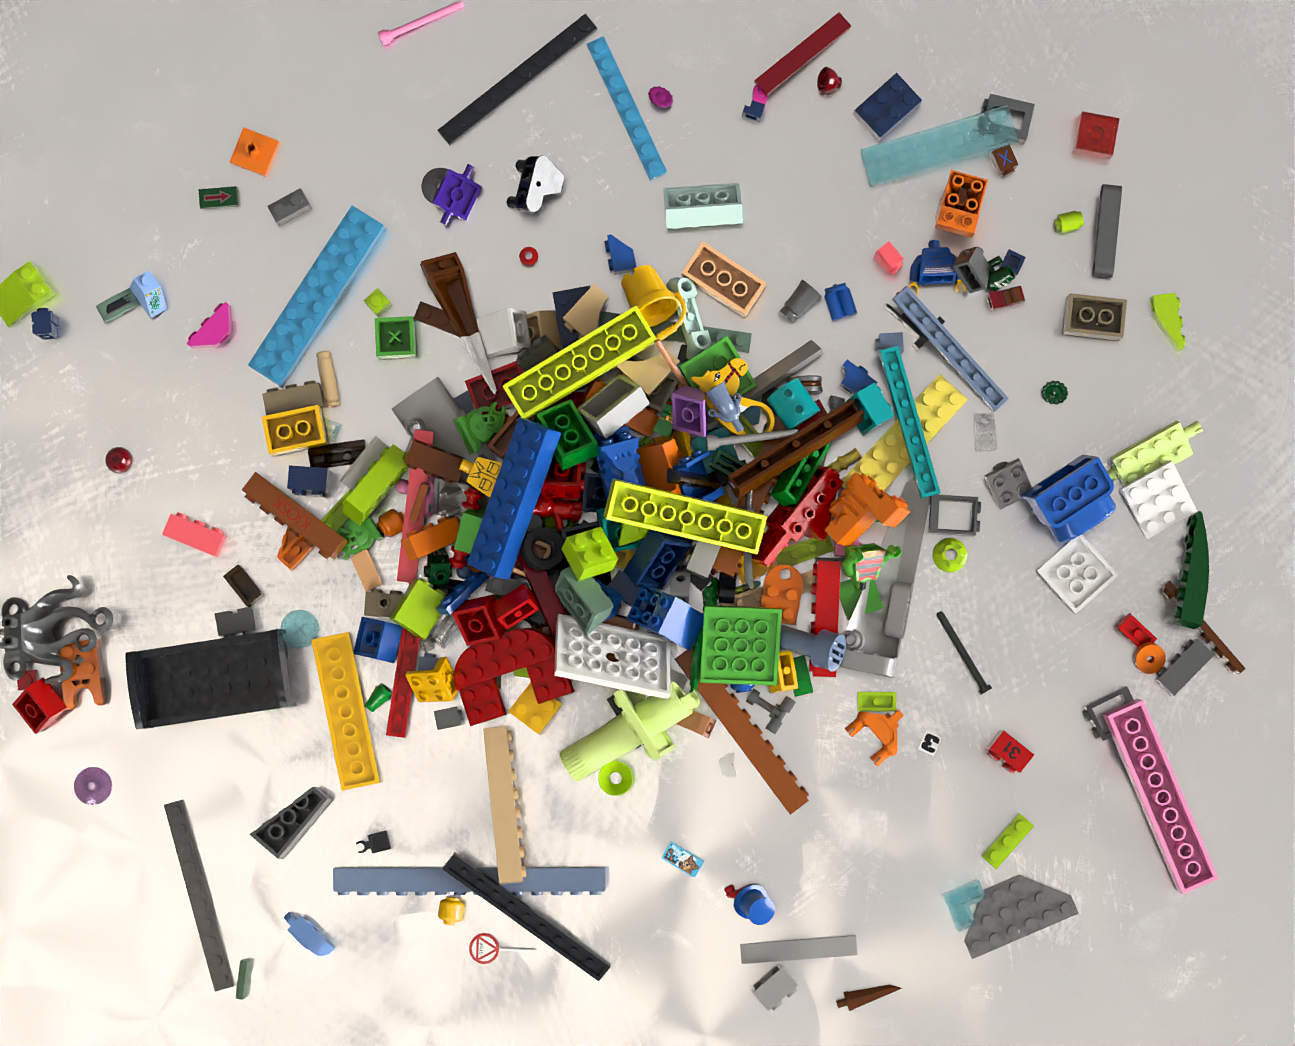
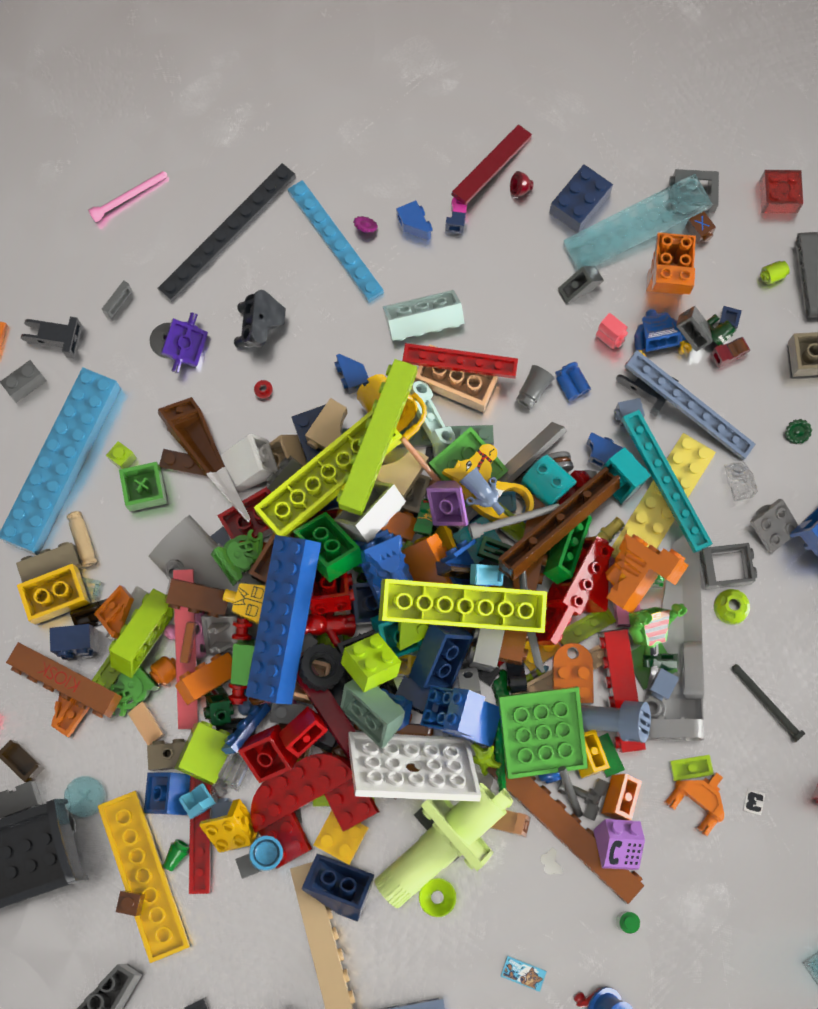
camera: 10 degrees left, 10 degrees down
none -> black piece [21,316,82,359]
none -> orange wing [94,585,134,639]
none -> dark grey tile [102,280,132,319]
none -> reddish brown brick [116,890,145,916]
none -> medium azure panel [179,783,216,819]
none -> dark azure piece [249,836,283,871]
none -> dark blue slope [302,853,374,922]
none -> lime brick [336,359,417,516]
none -> blue slope [396,200,433,240]
none -> red plate [402,343,518,379]
none -> medium azure tile [470,564,503,586]
none -> lime animal [471,743,501,776]
none -> dark grey slope [558,266,604,303]
none -> dark grey bar [558,766,583,818]
none -> red plate [570,470,591,488]
none -> medium lavender slope [594,819,645,870]
none -> orange brick [601,774,642,820]
none -> green brick [616,911,640,934]
none -> dark green plate [643,654,678,671]
none -> sand blue brick [648,668,679,701]

